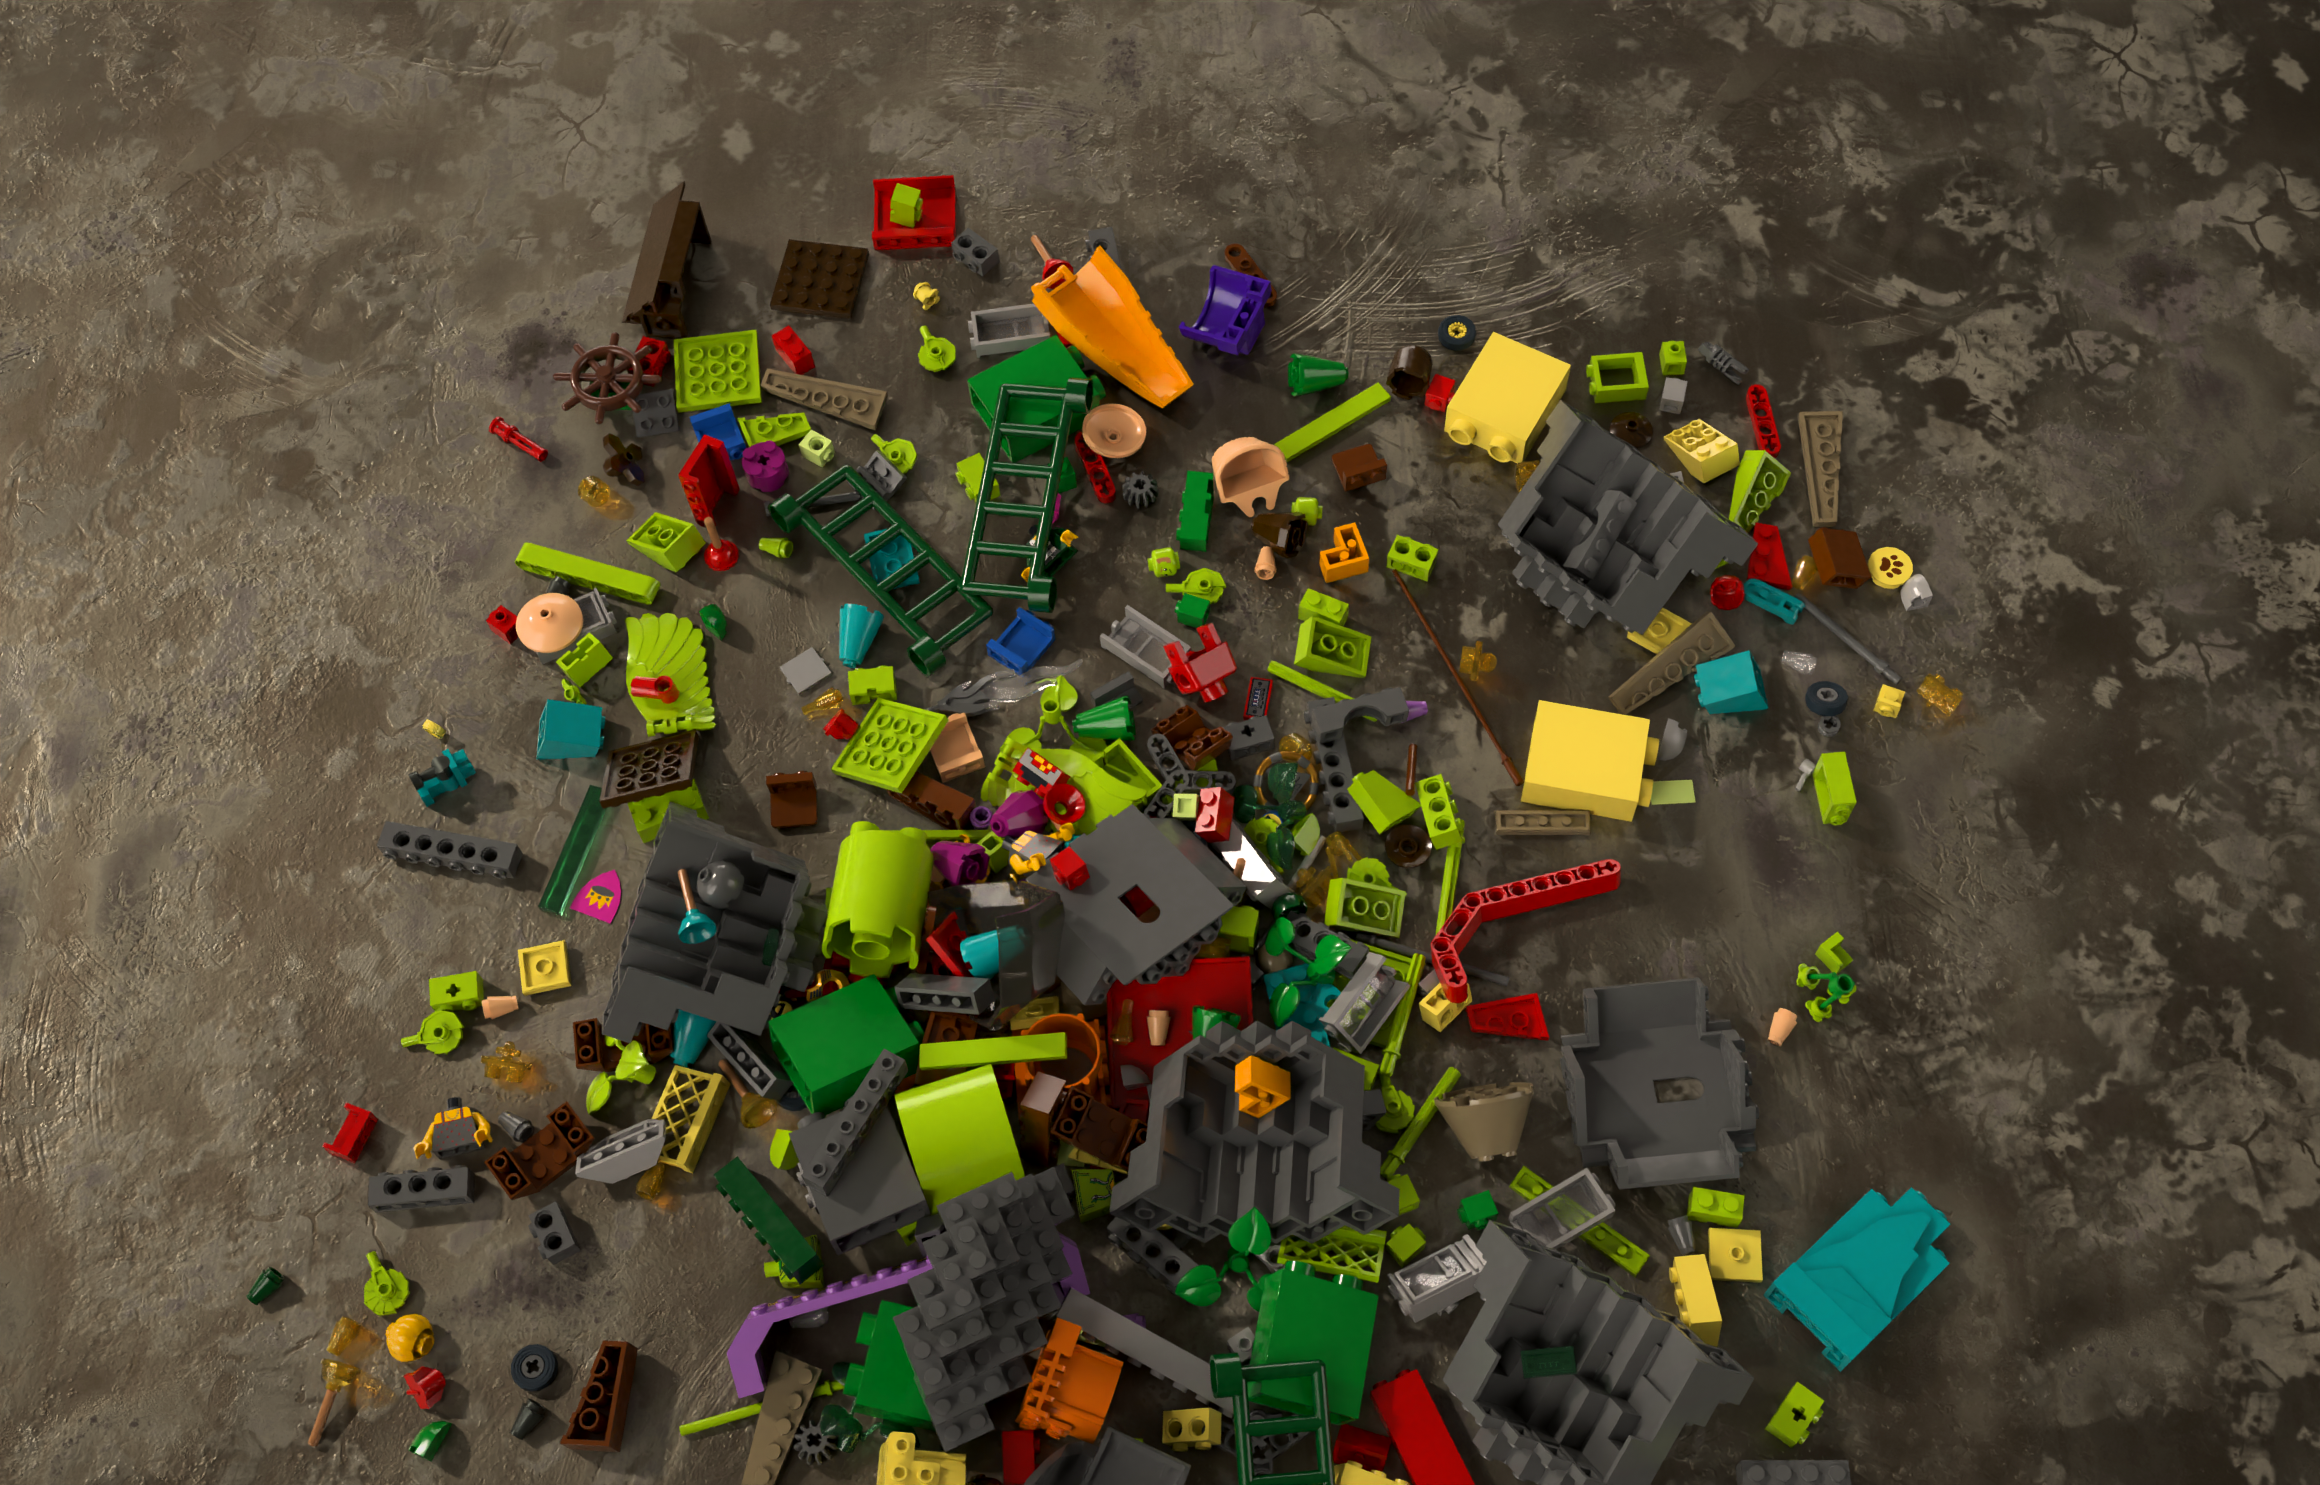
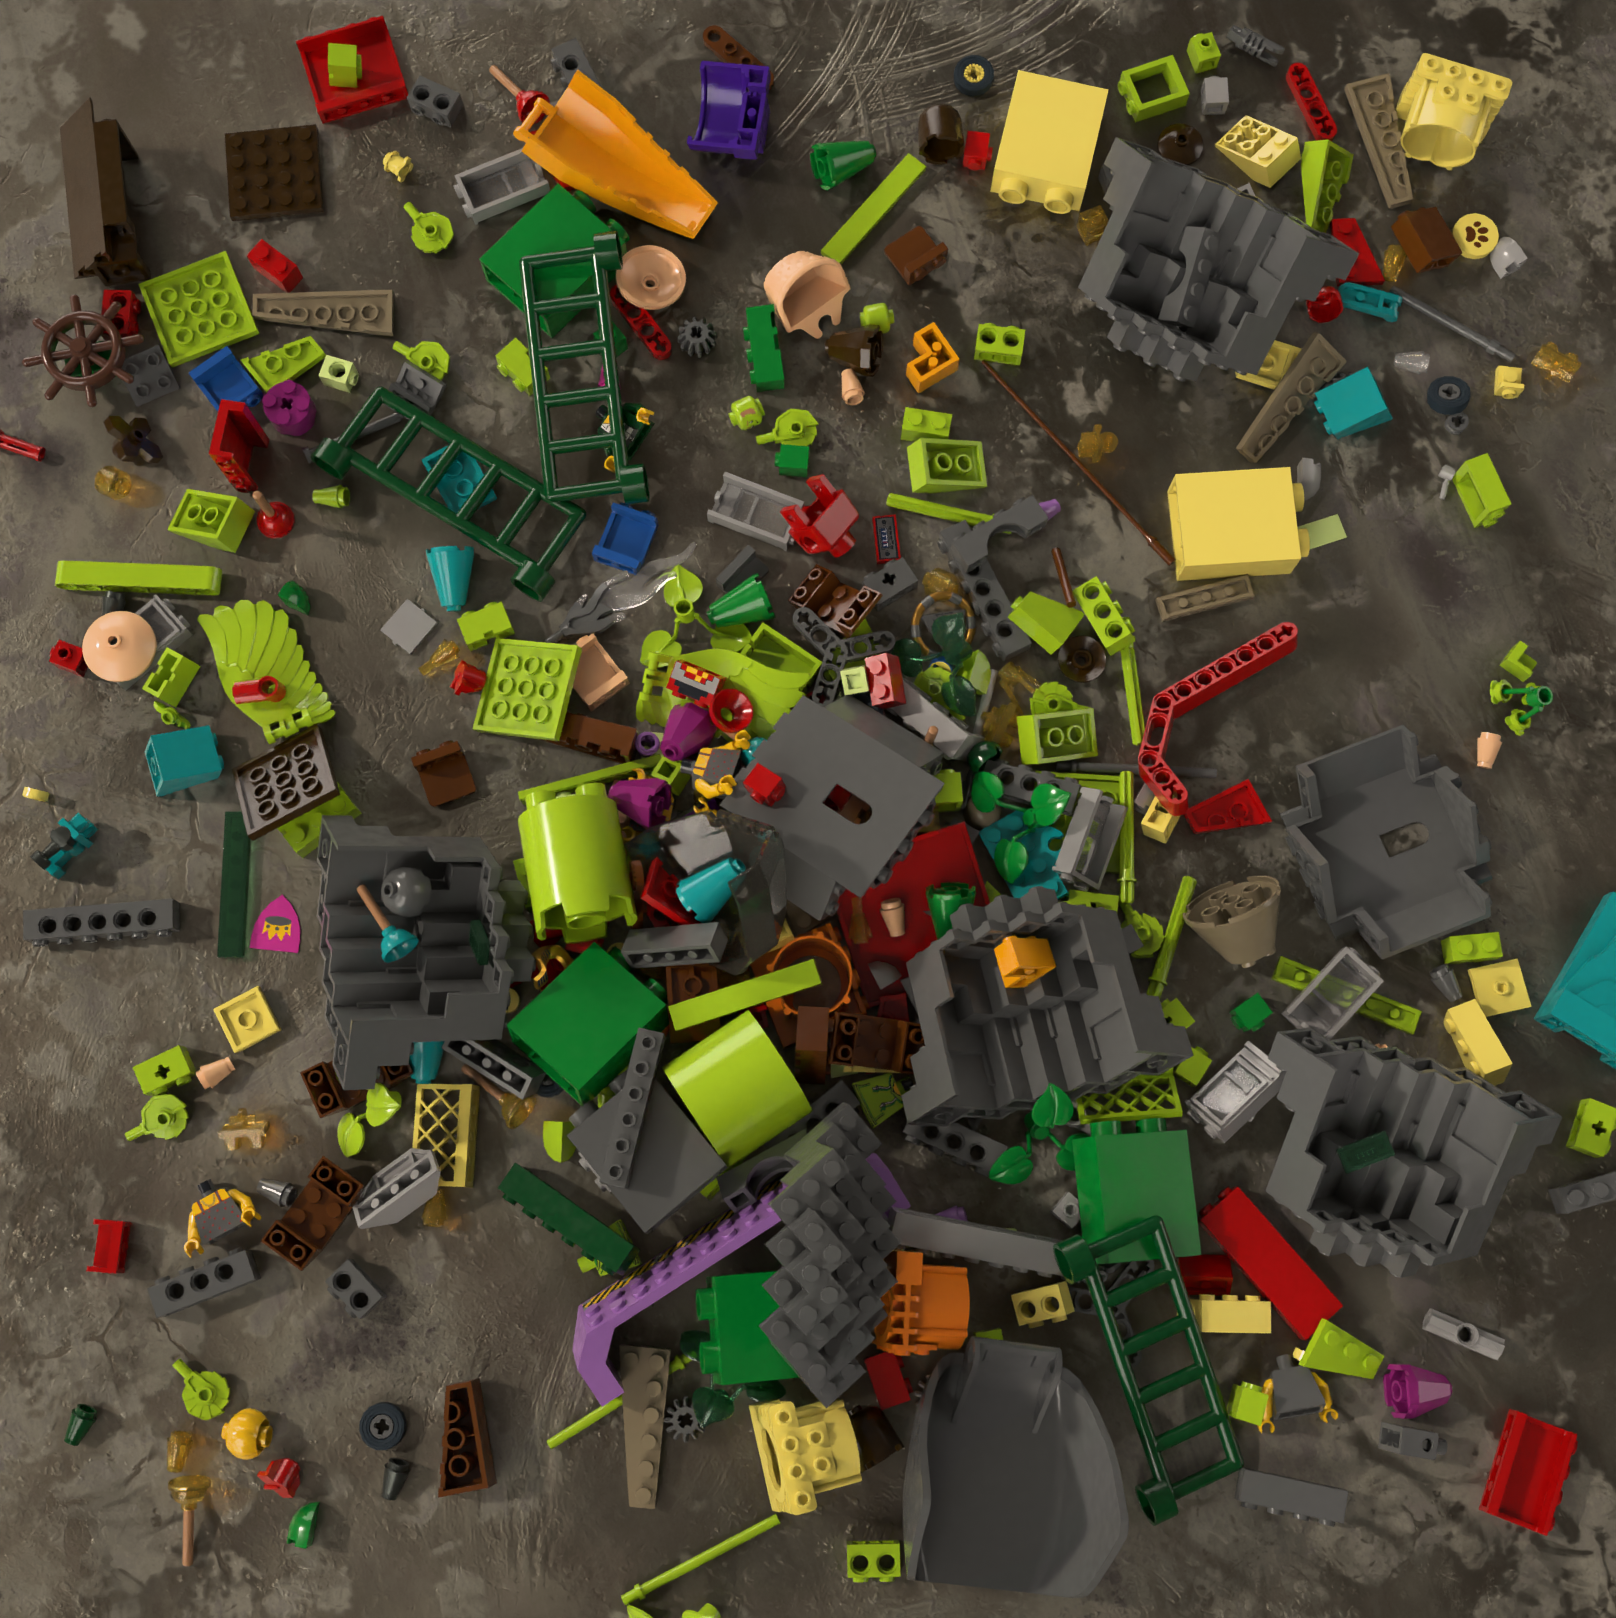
camera: 20 degrees left, 15 degrees up
none -> light yellow hose [1395,53,1512,170]

